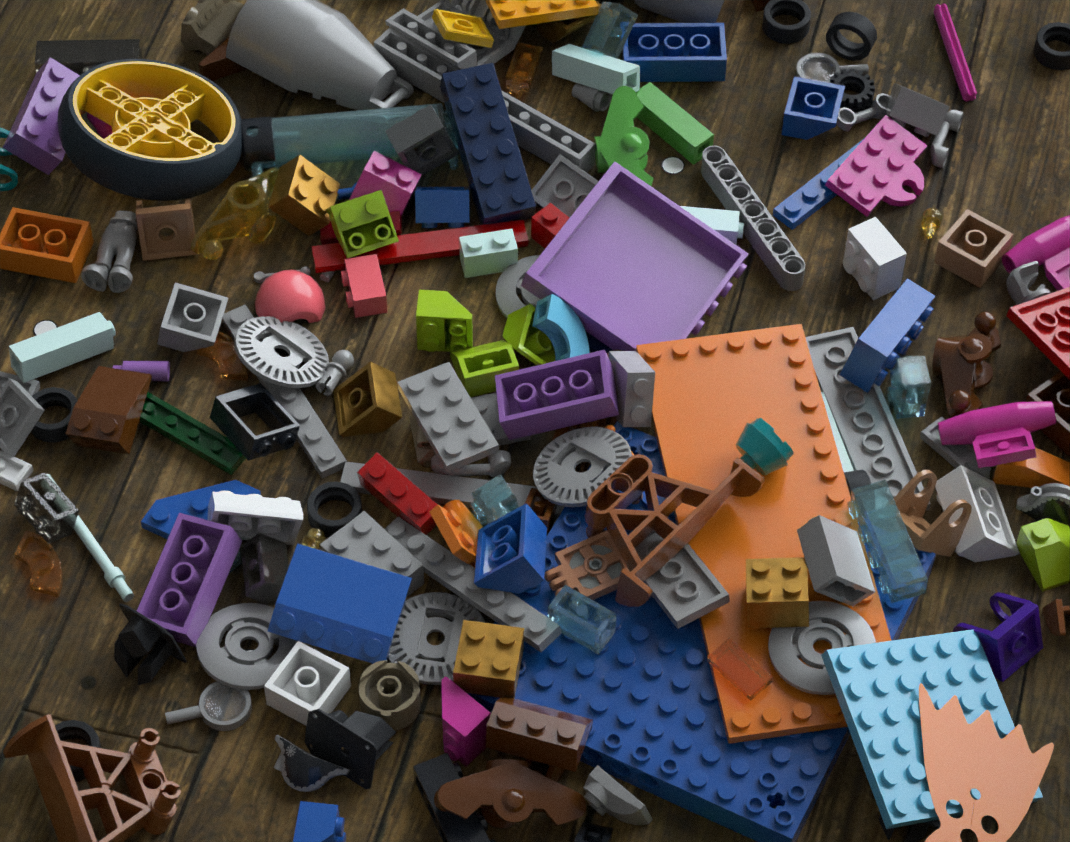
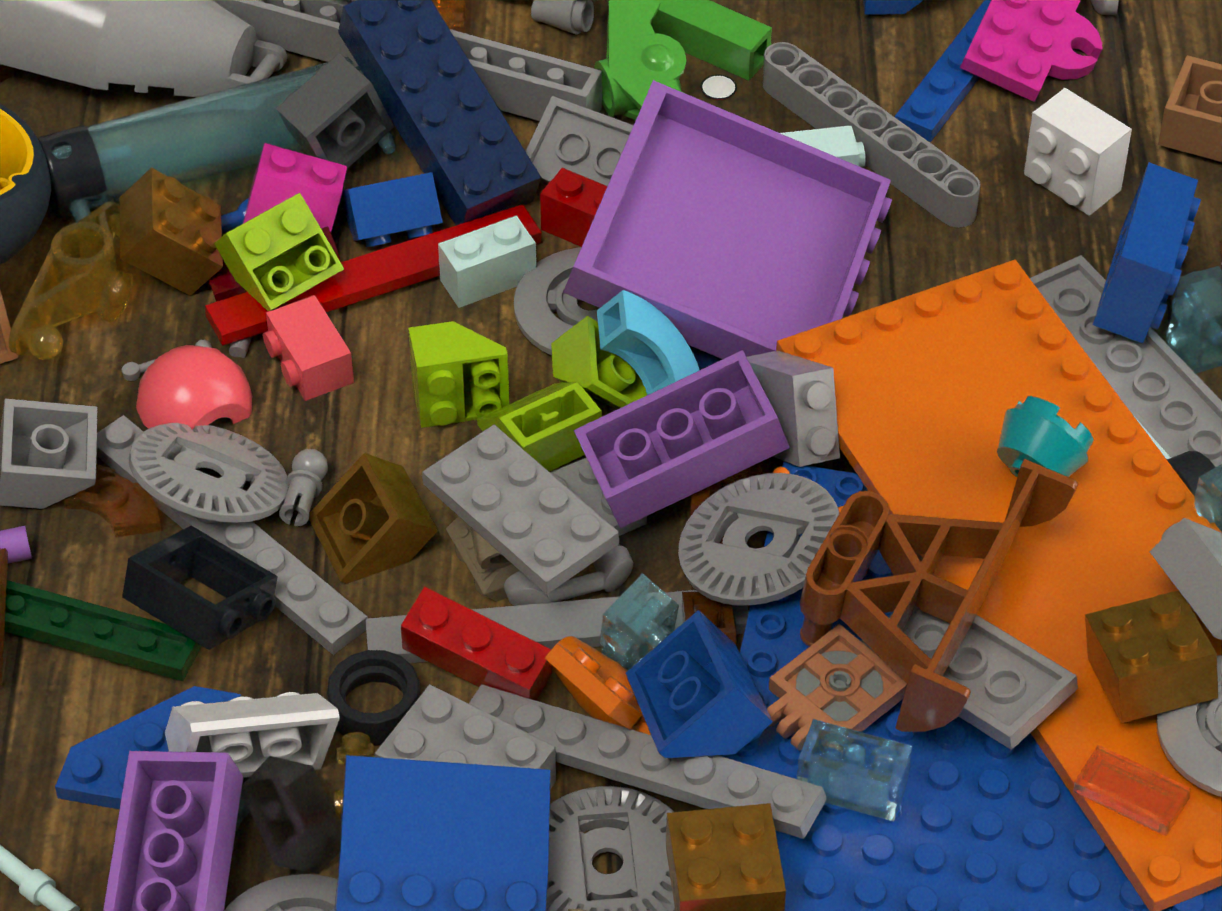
camera: 15 degrees left, 5 degrees down
clear yellow bar [921,208,943,239] -> none

